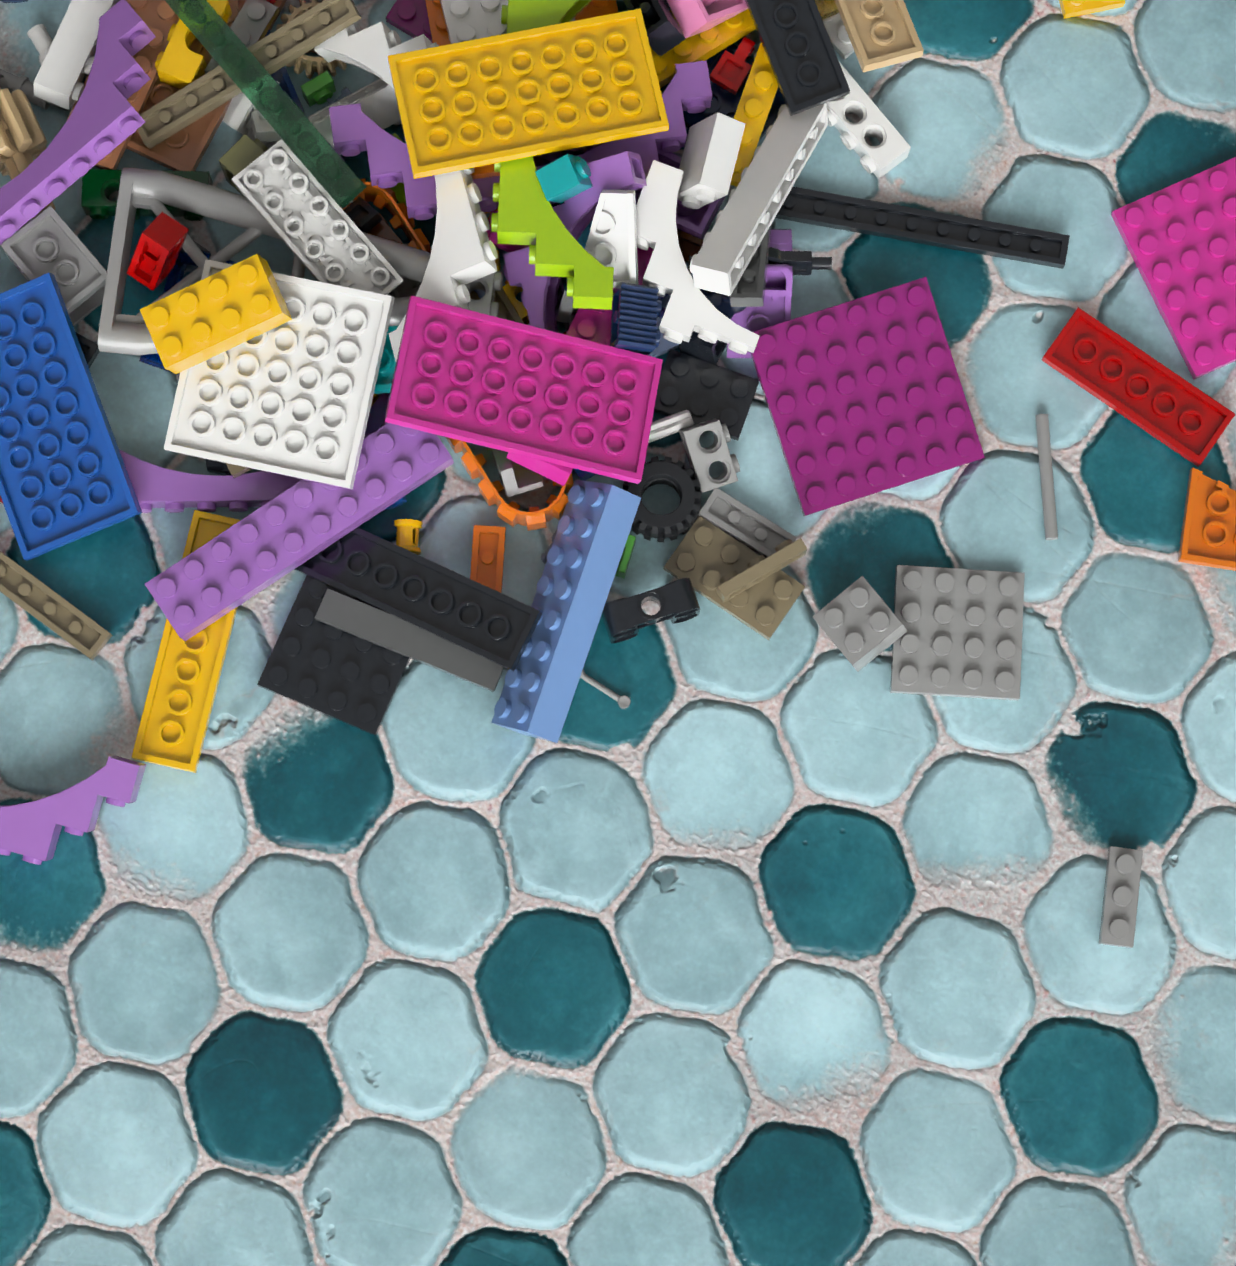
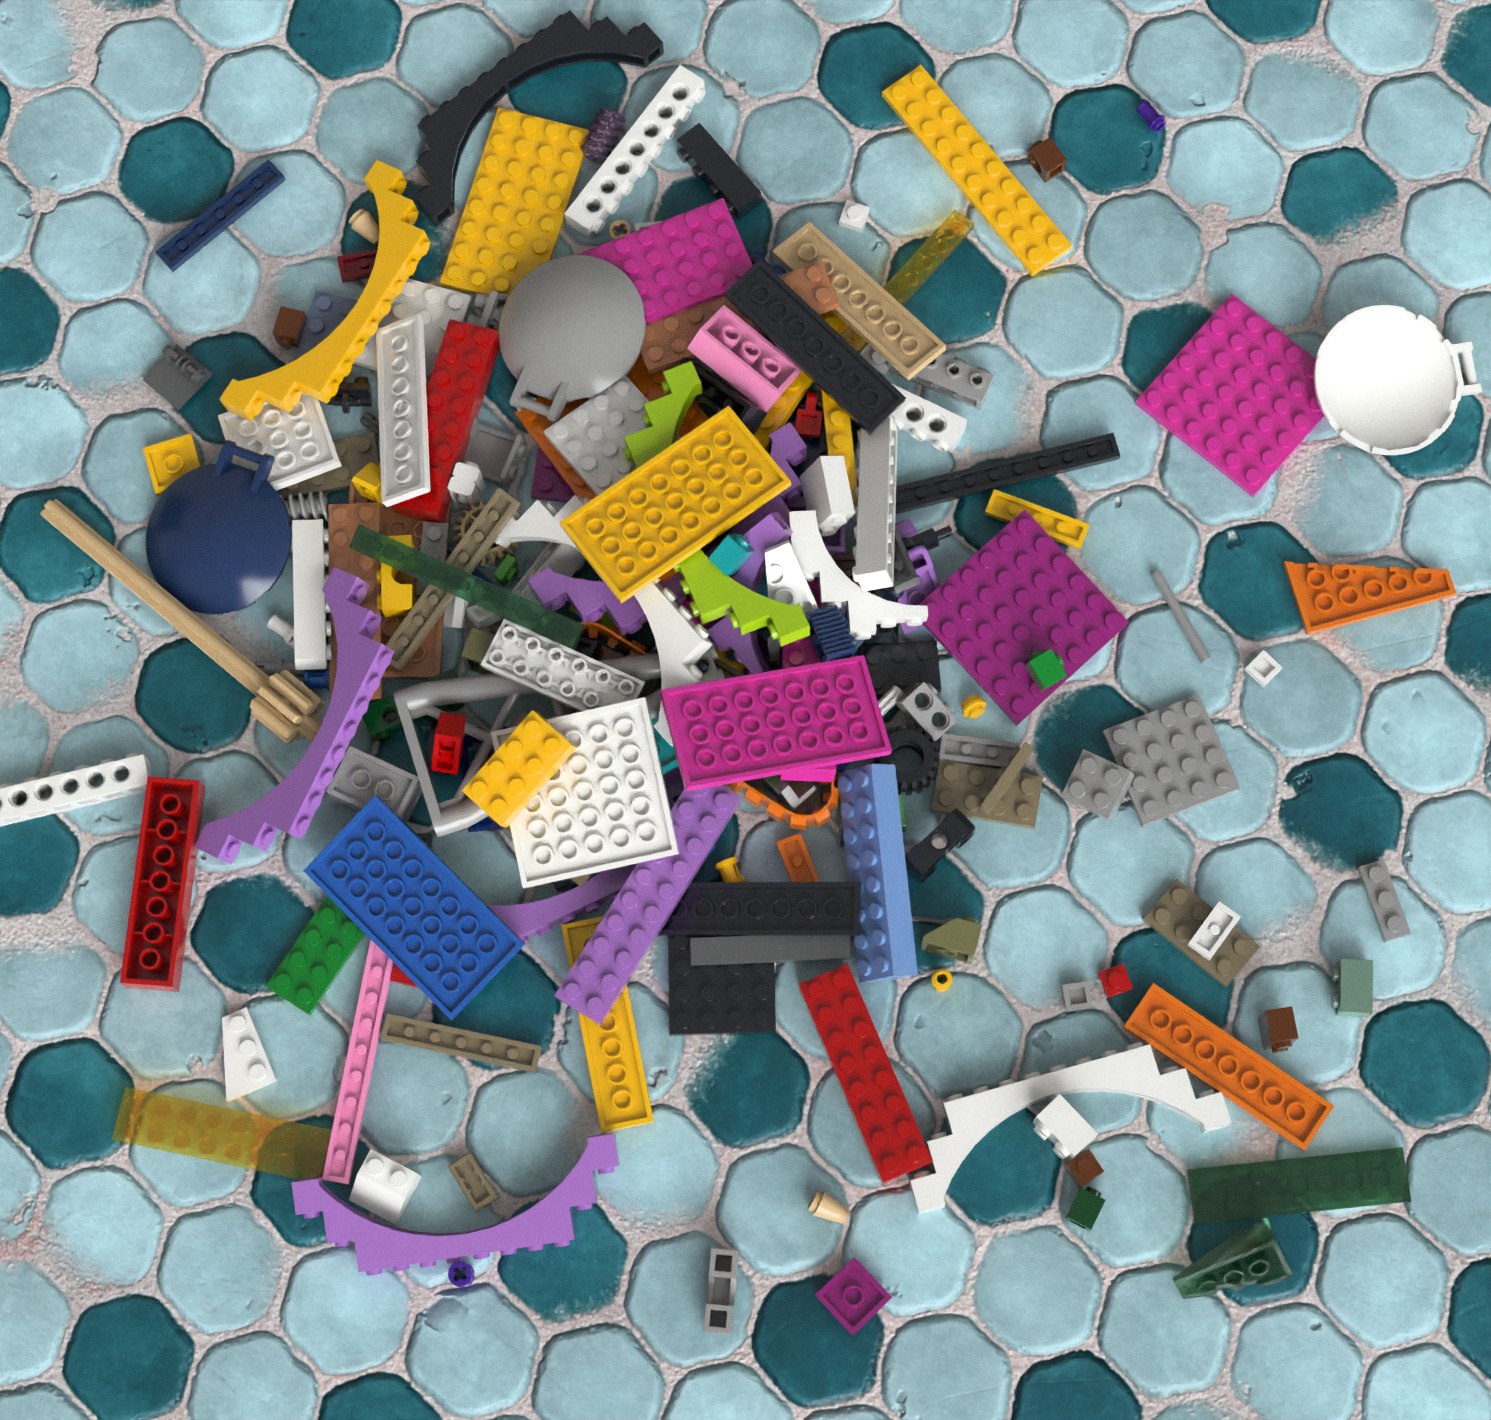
camera: 15 degrees left, 5 degrees down
red plate [1041,307,1235,467] -> none
none -> blue bush [304,668,329,691]
none -> light grey arch [703,1248,739,1336]
none -> red brick [798,964,933,1186]
none -> tan cone [807,1190,850,1224]
none -> magenta plate [815,1257,892,1336]
none -> light grey brick [888,352,994,410]
none -> white arch [910,1042,1232,1214]
none -> olive slope [921,916,982,964]
none -> yellow pin [931,969,952,992]
none -> yellow plate [961,695,986,718]
none -> yellow plate [985,489,1090,550]
none -> green brick [1025,649,1067,692]
none -> white brick [1033,1094,1098,1161]
none -> light grey plate [1061,981,1093,1012]
none -> reddish brown brick [1064,1148,1104,1189]
none -> dark green brick [1065,1186,1106,1231]
none -> red plate [1098,964,1133,999]
none -> orange plate [1123,983,1334,1151]
none -> dark tan plate [1143,879,1260,988]
none -> clear green wedge [1173,1218,1294,1299]
none -> clear green plate [1186,1147,1411,1225]
none -> white plate [1188,901,1241,961]
none -> white plate [1245,650,1283,688]
none -> reddish brown brick [1258,1006,1299,1053]
none -> sand green brick [1331,958,1373,1017]

